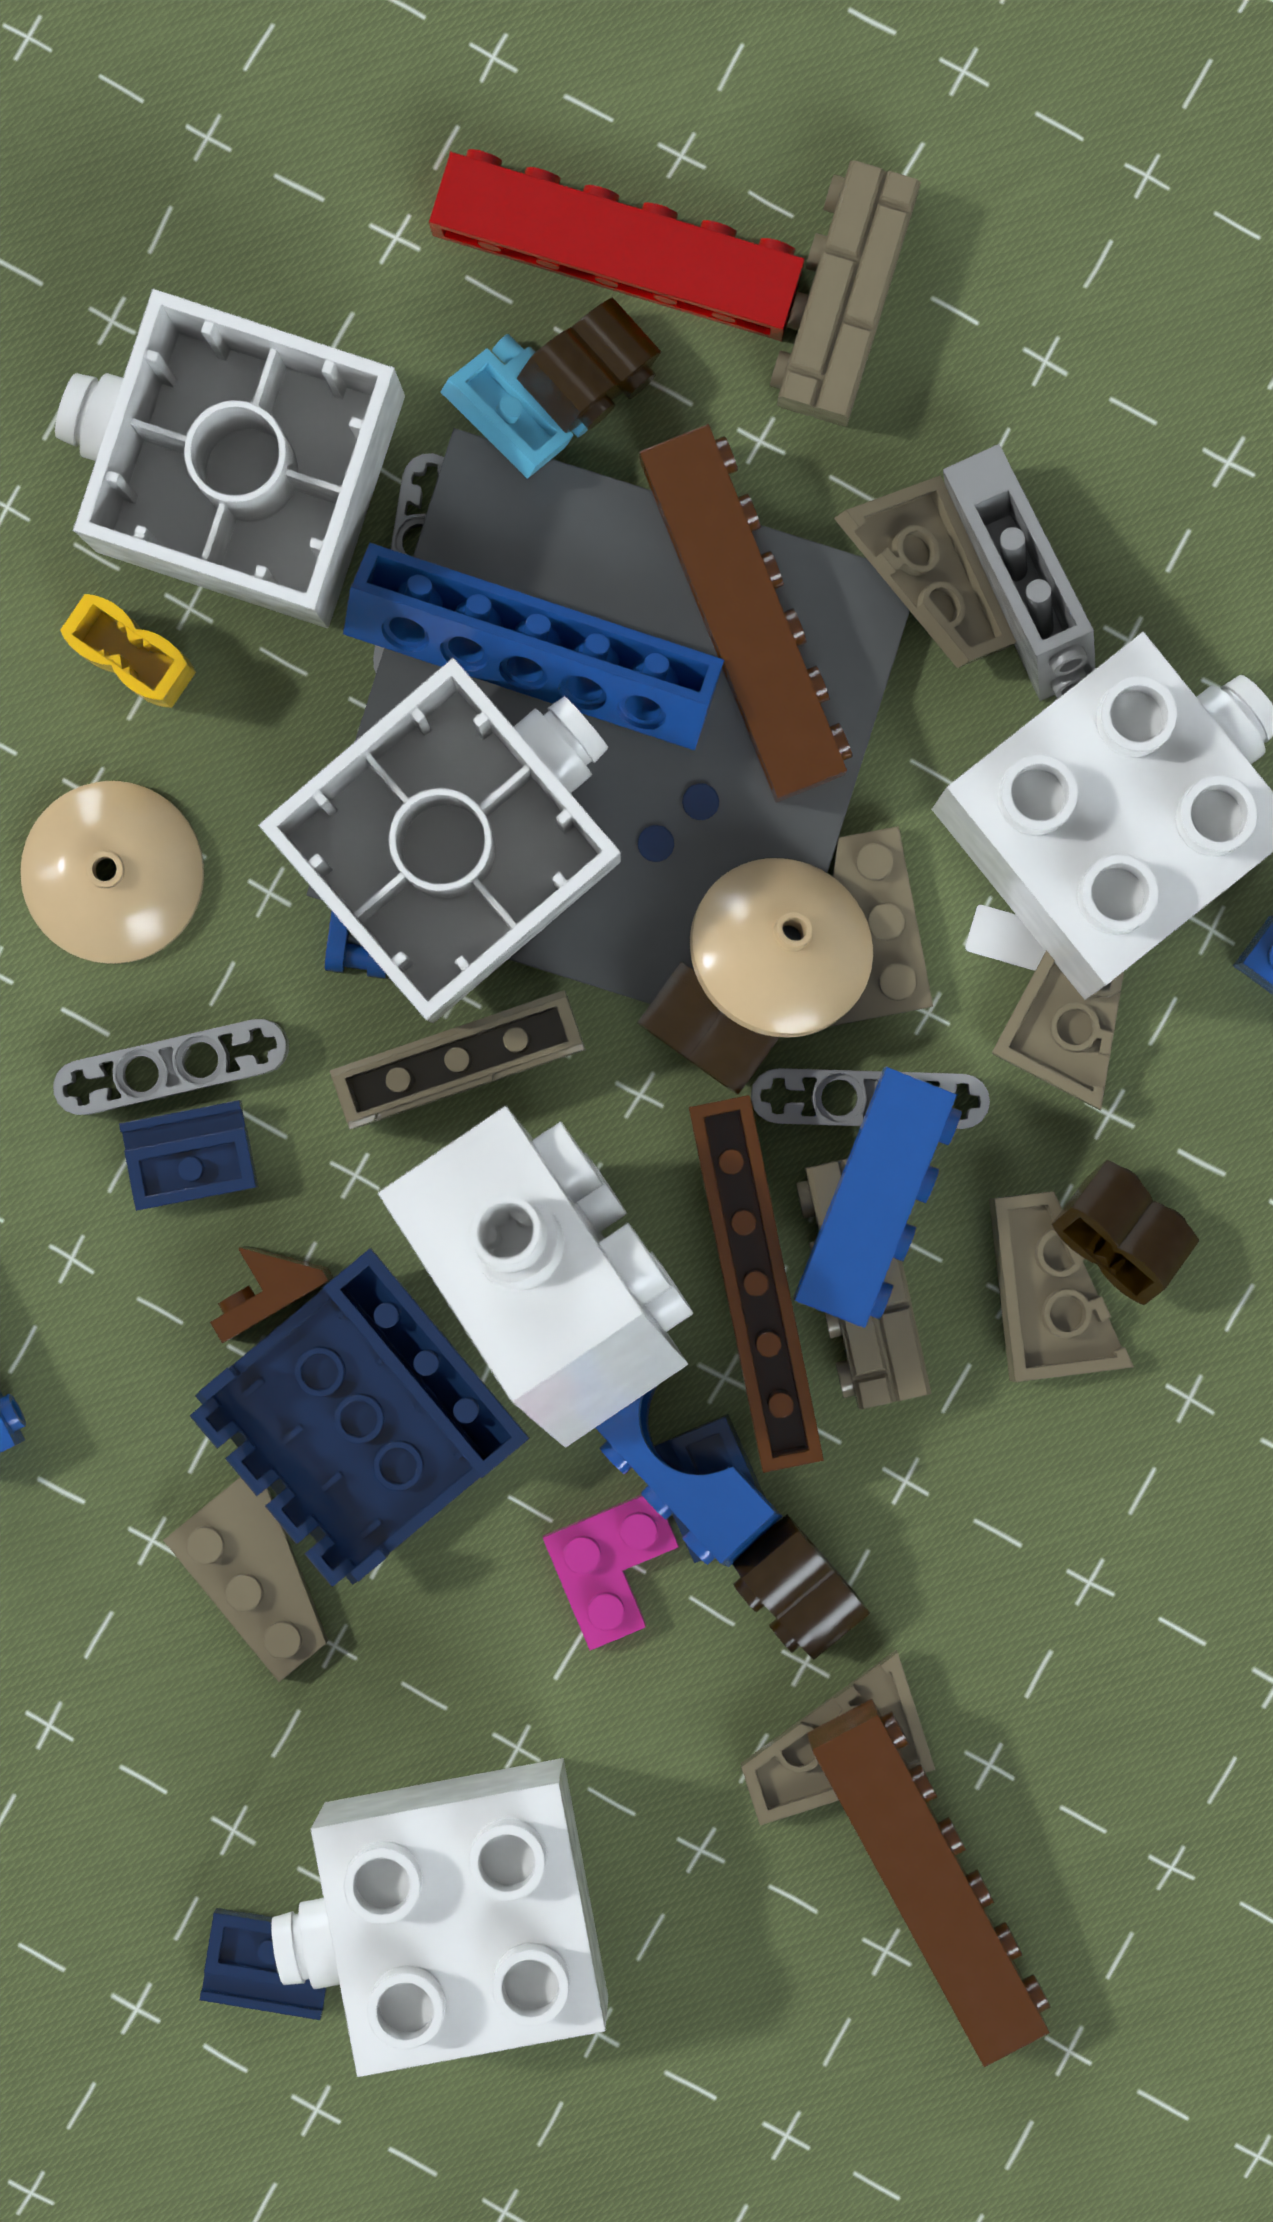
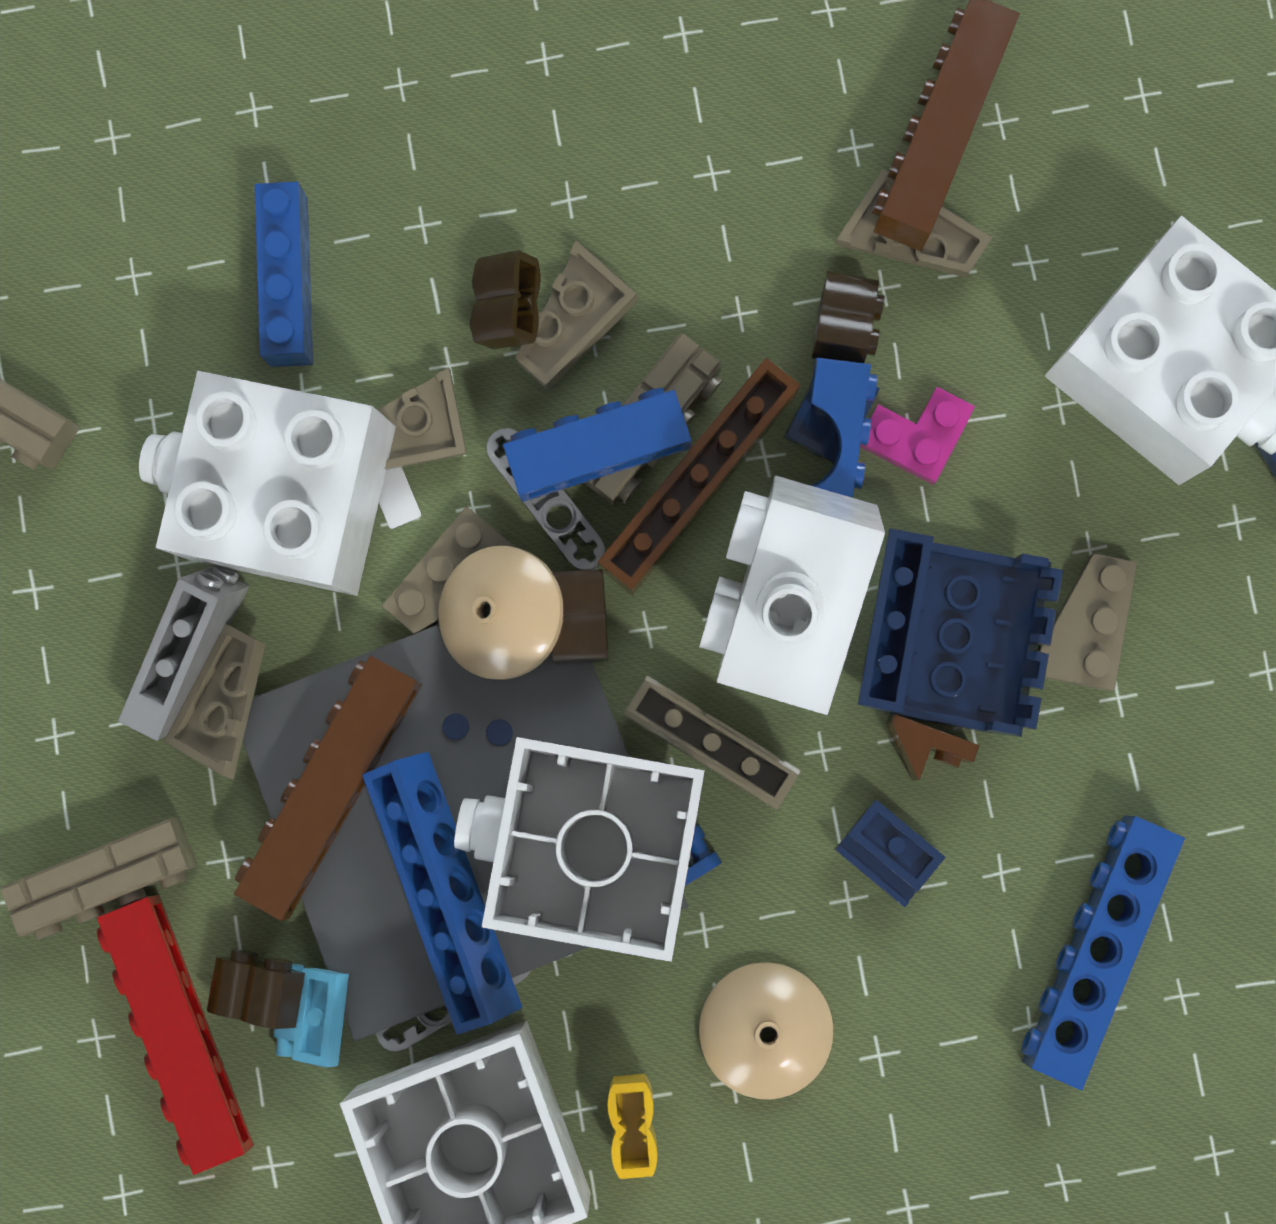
camera: 130 degrees left, 5 degrees down
light grey beam [53,1019,289,1115] -> none

